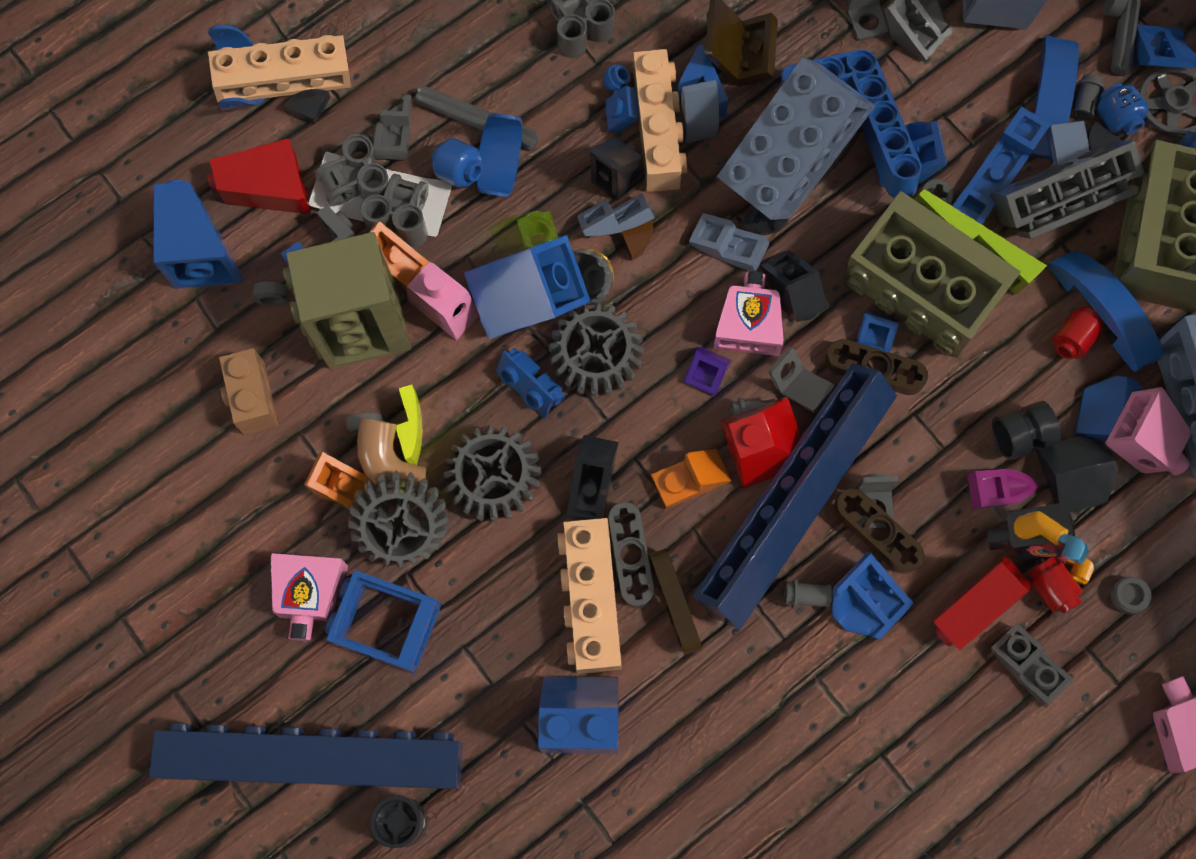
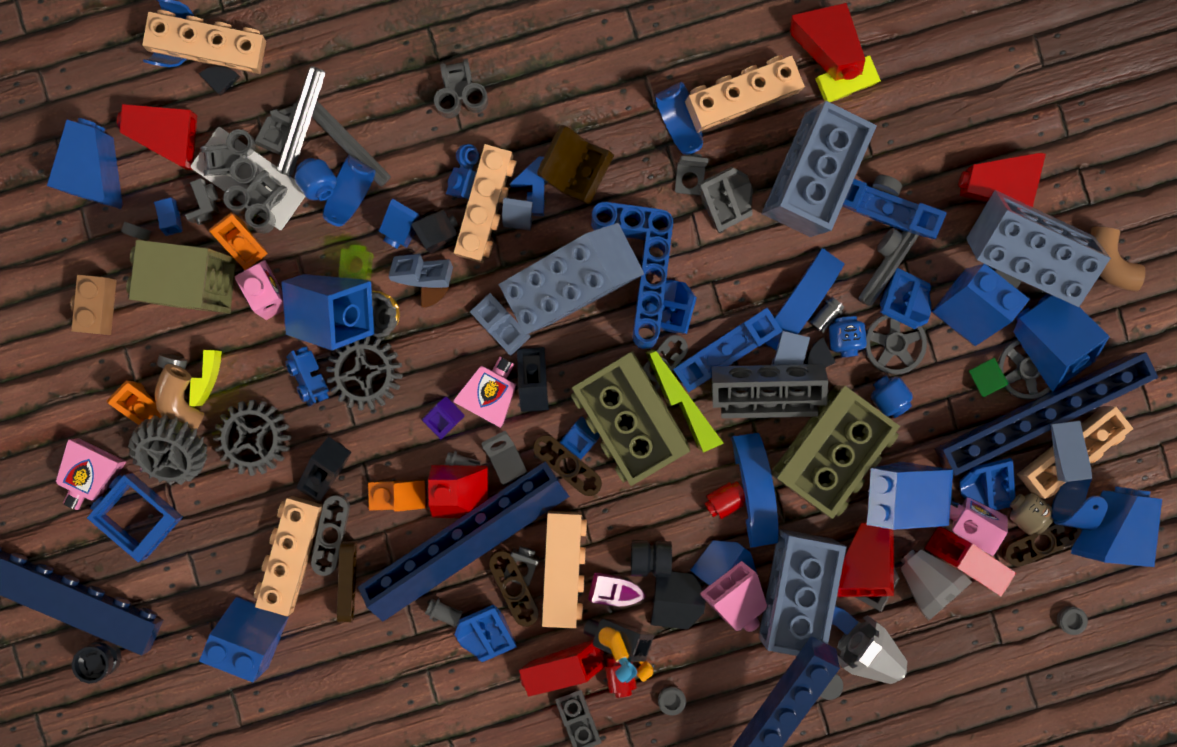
camera: 20 degrees right, 15 degrees up
none -> axle [277,66,325,175]
none -> blue slope [379,199,422,249]
none -> light nougat brick [542,511,587,628]

